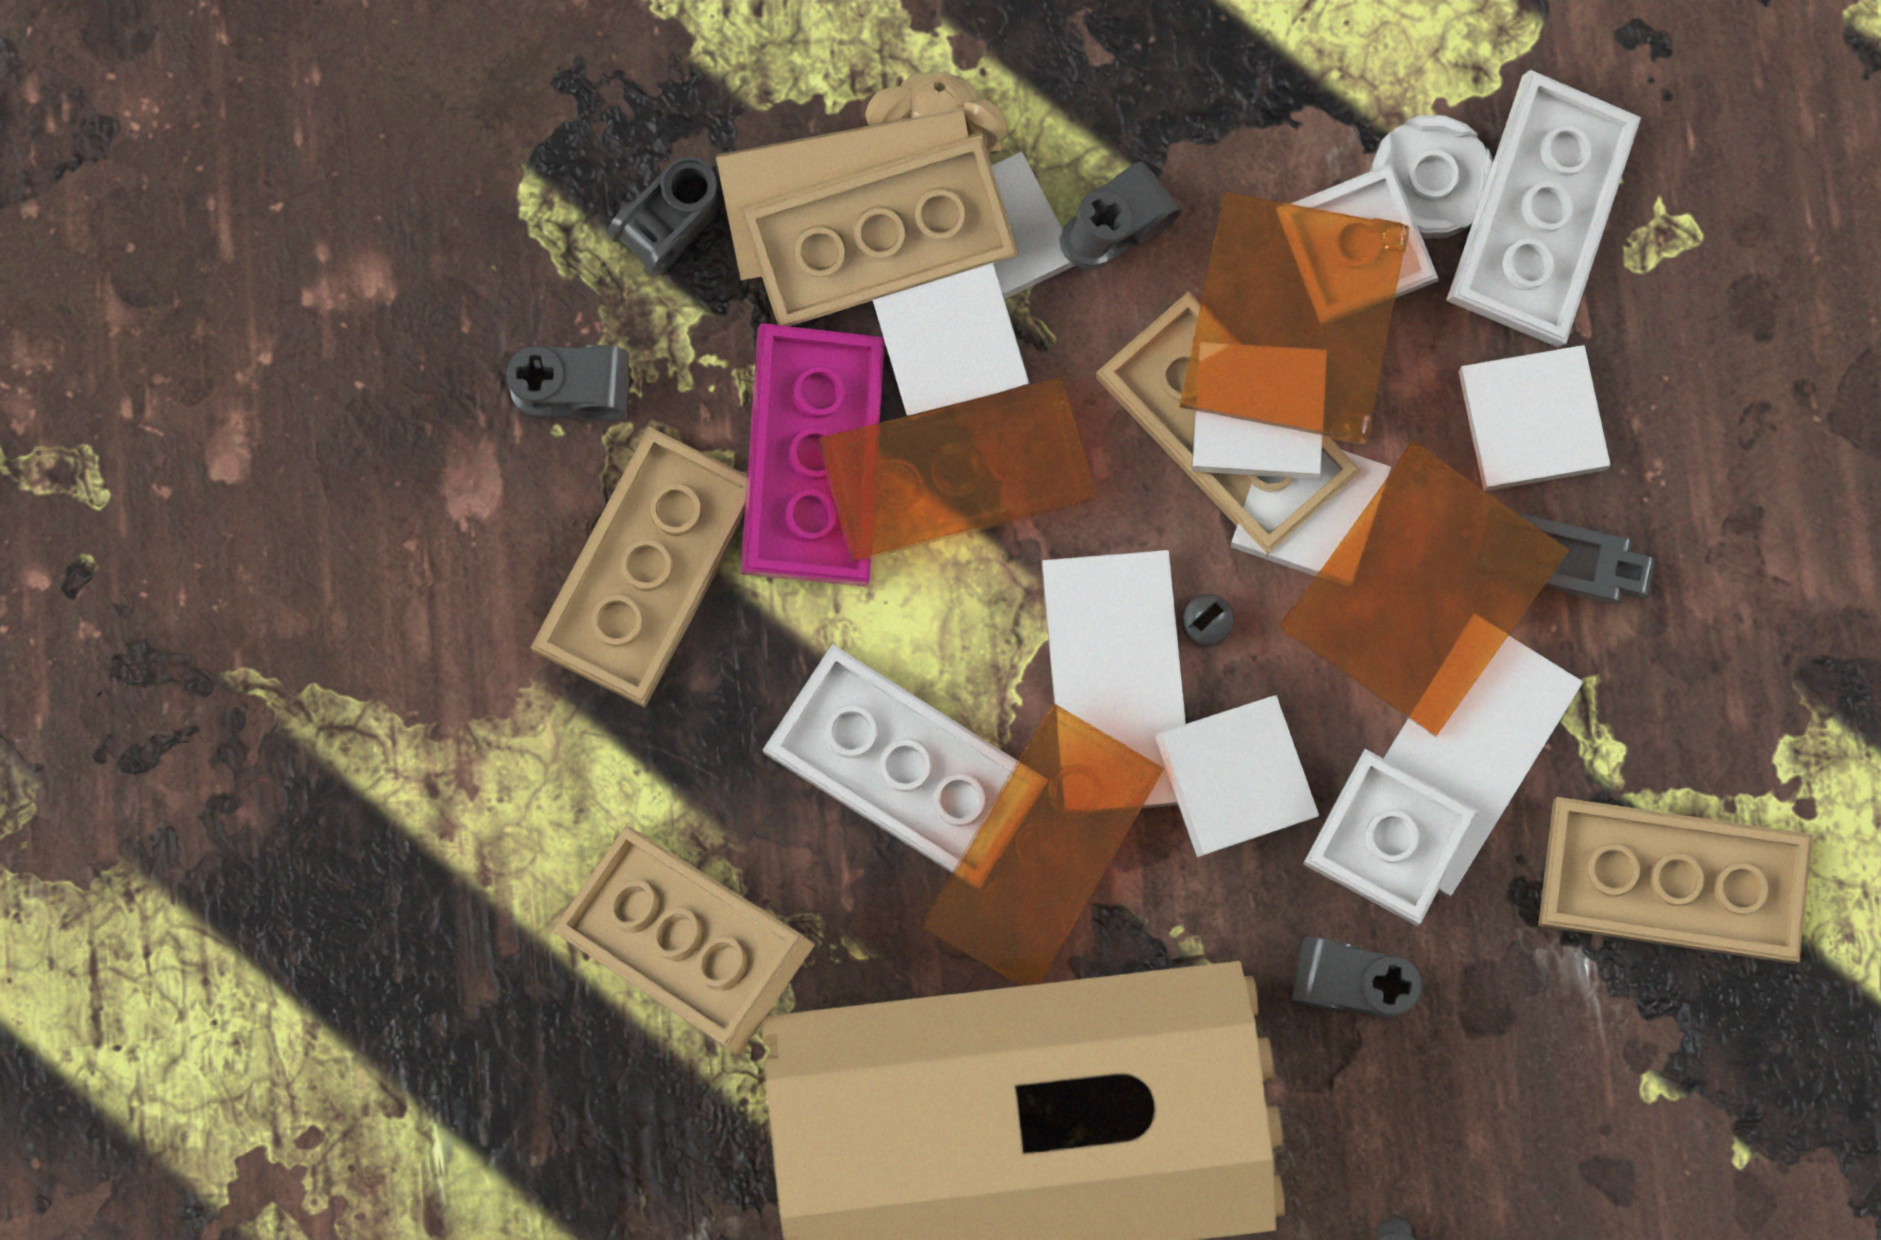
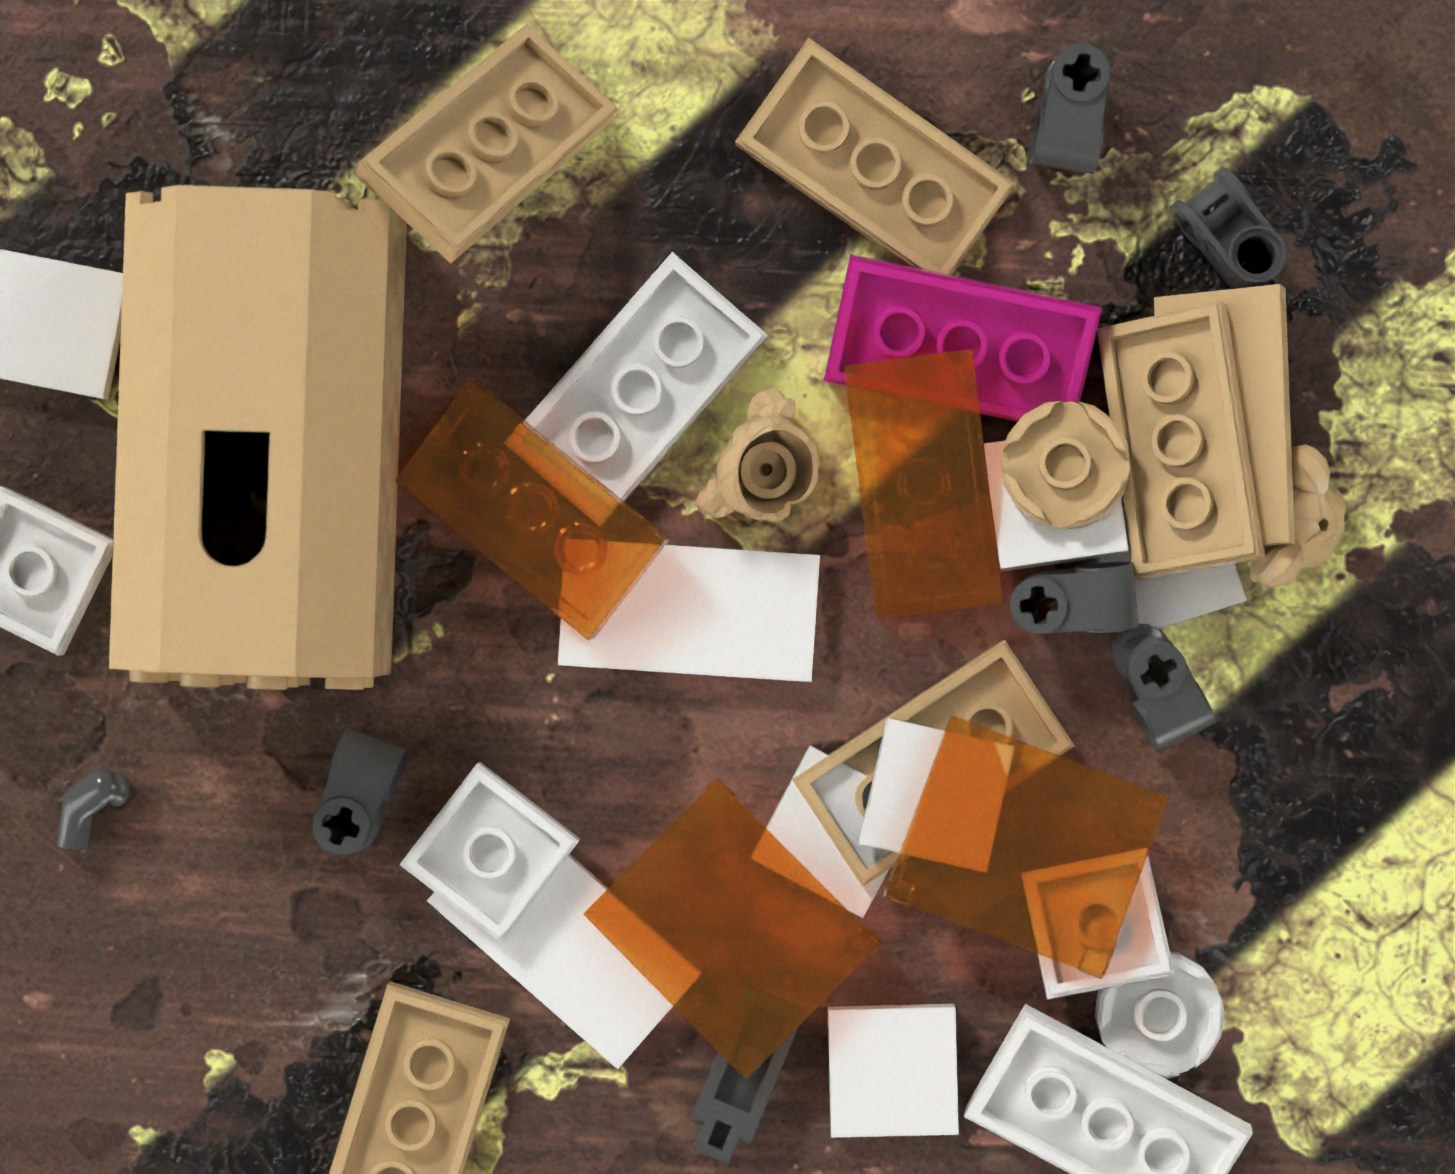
camera: 100 degrees right, 10 degrees up
white tile [1155,695,1319,858] -> none
dark grey hinge [1182,594,1234,647] -> none
none -> tan hair [695,387,819,522]
none -> tan tile [1001,401,1131,530]
none -> dark grey piece [1010,562,1138,634]

